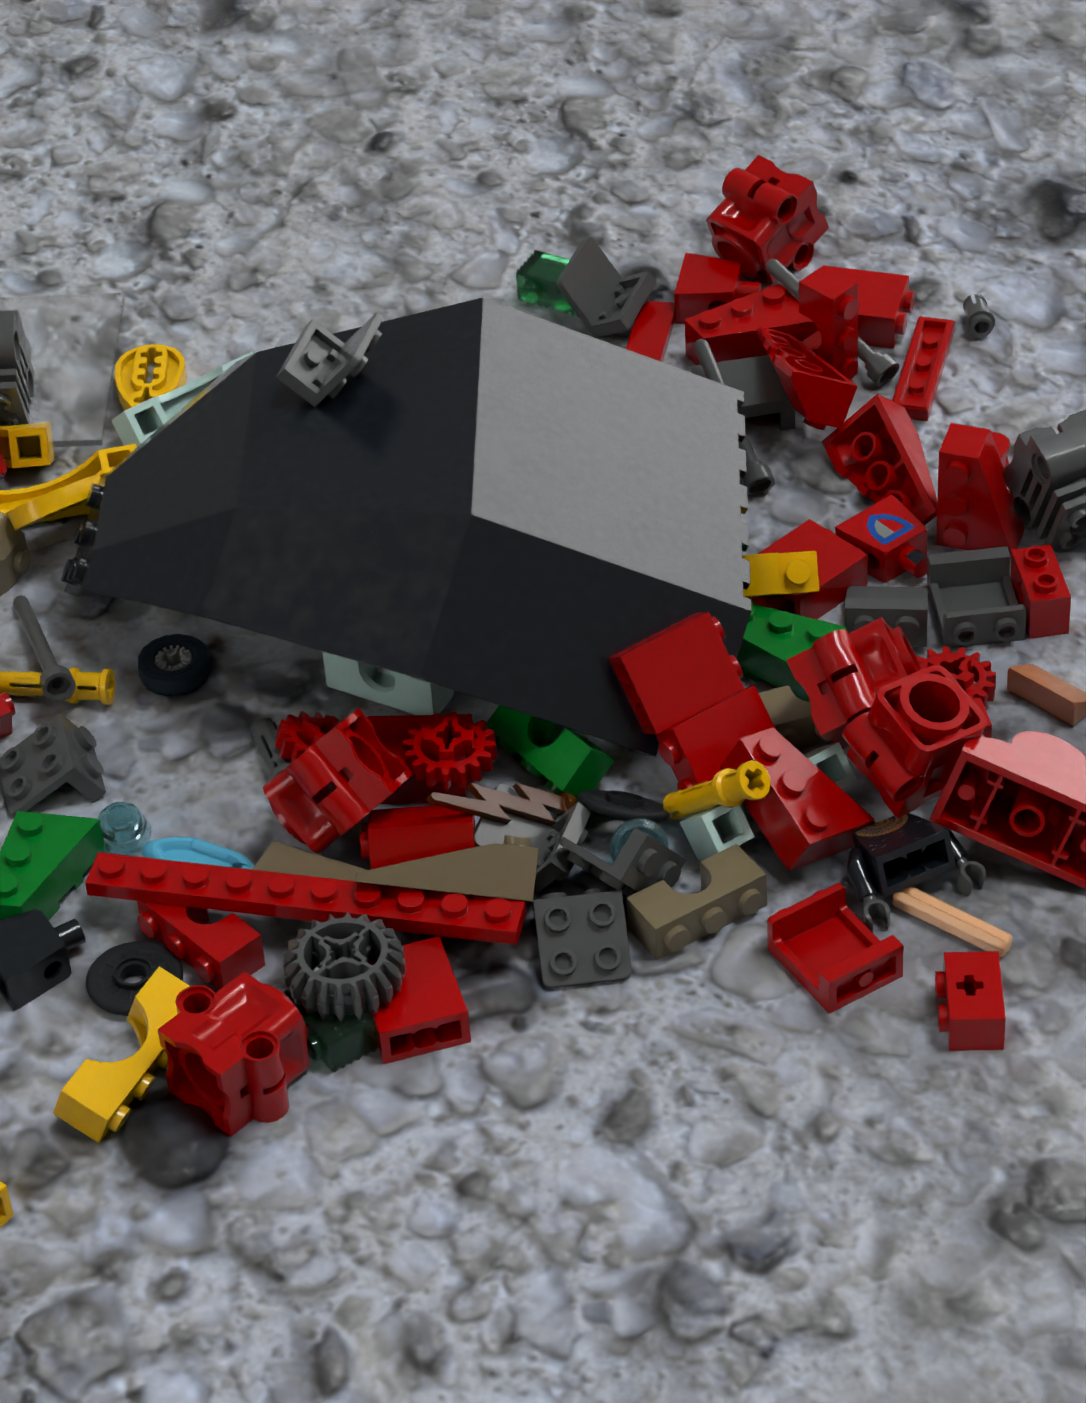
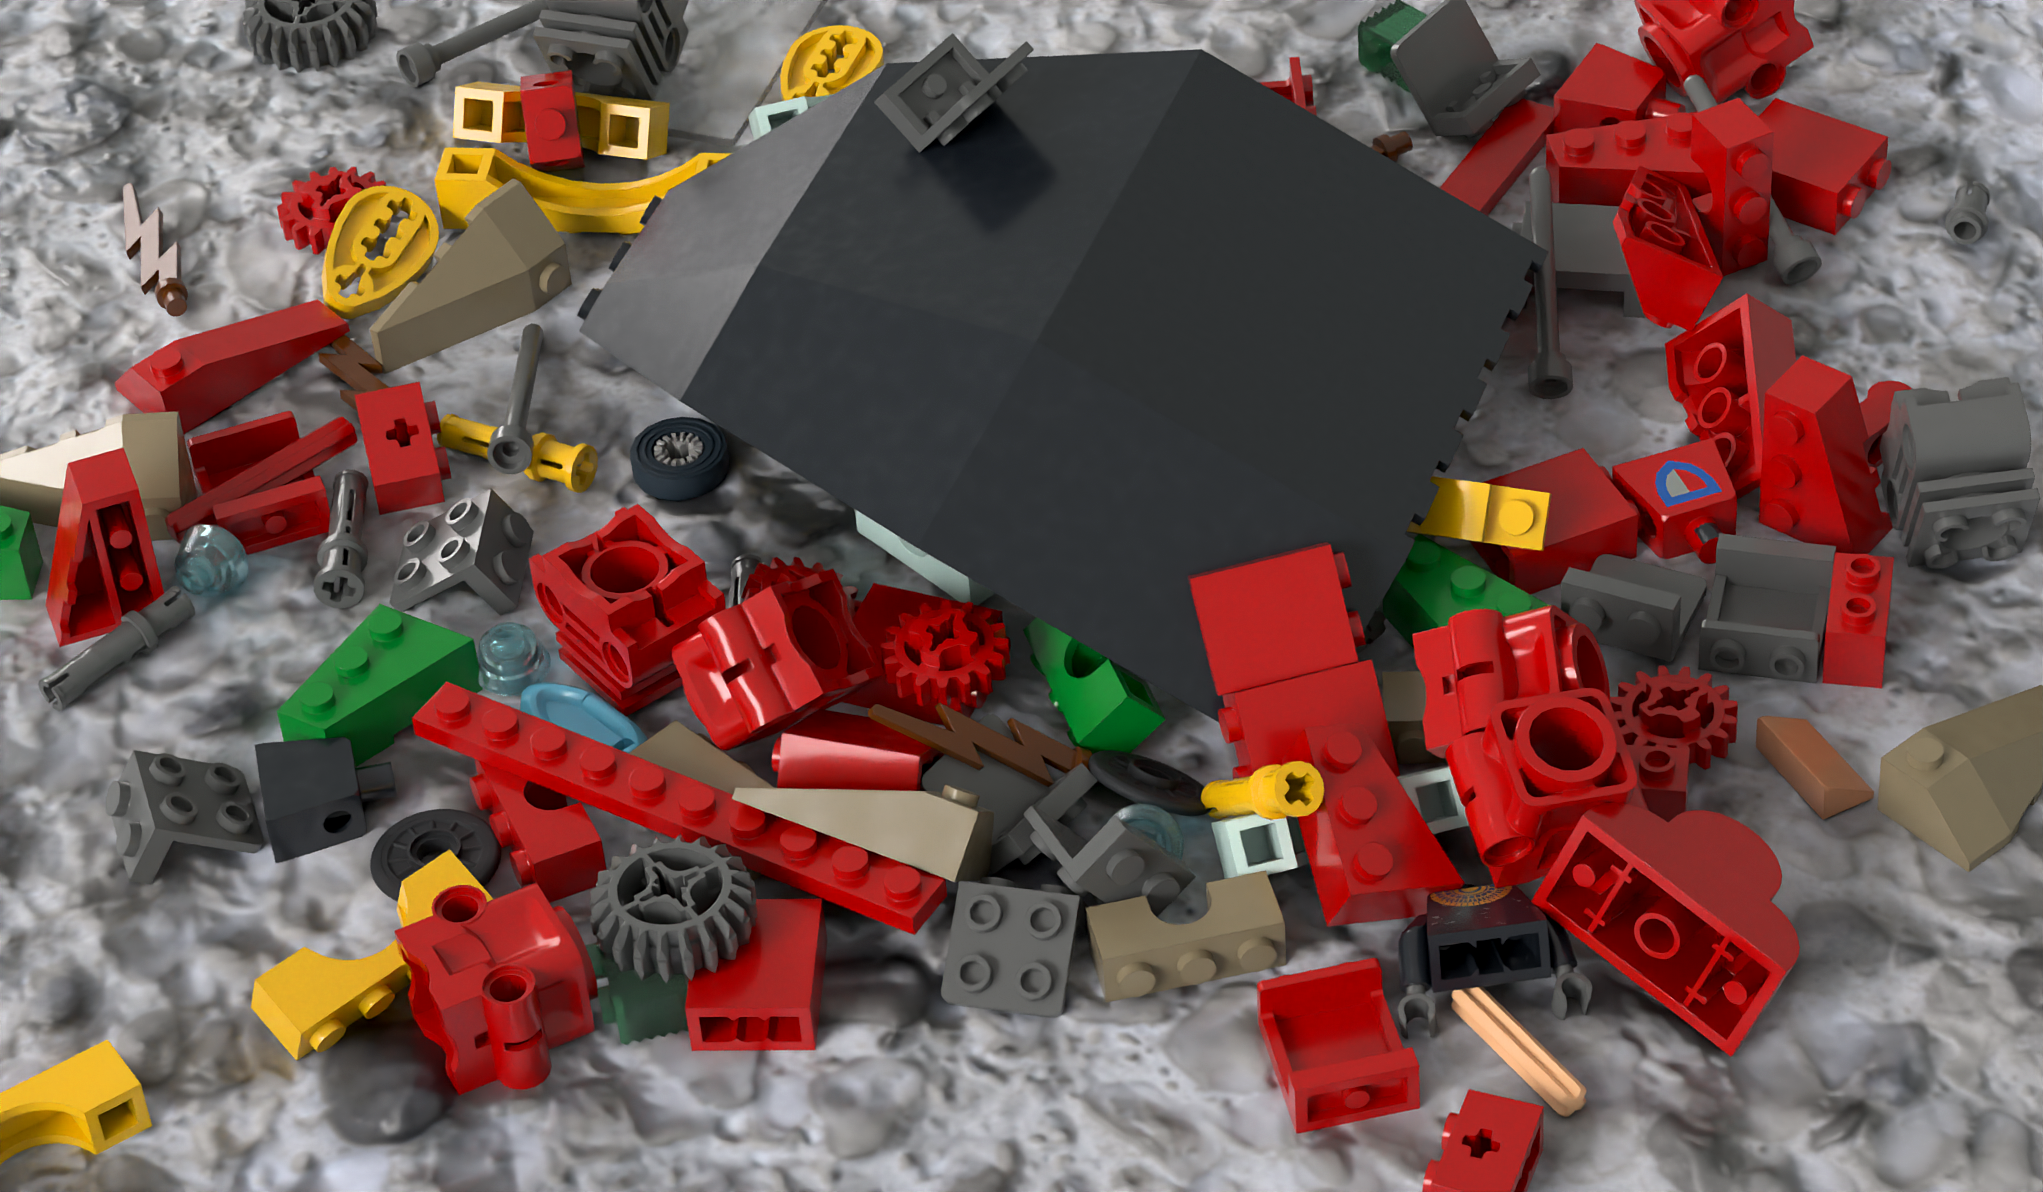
camera: 20 degrees right, 0 degrees up
yellow piece [7,474,101,531] -> none
red tile [892,316,955,421] -> none
none -> red piece [529,504,726,717]

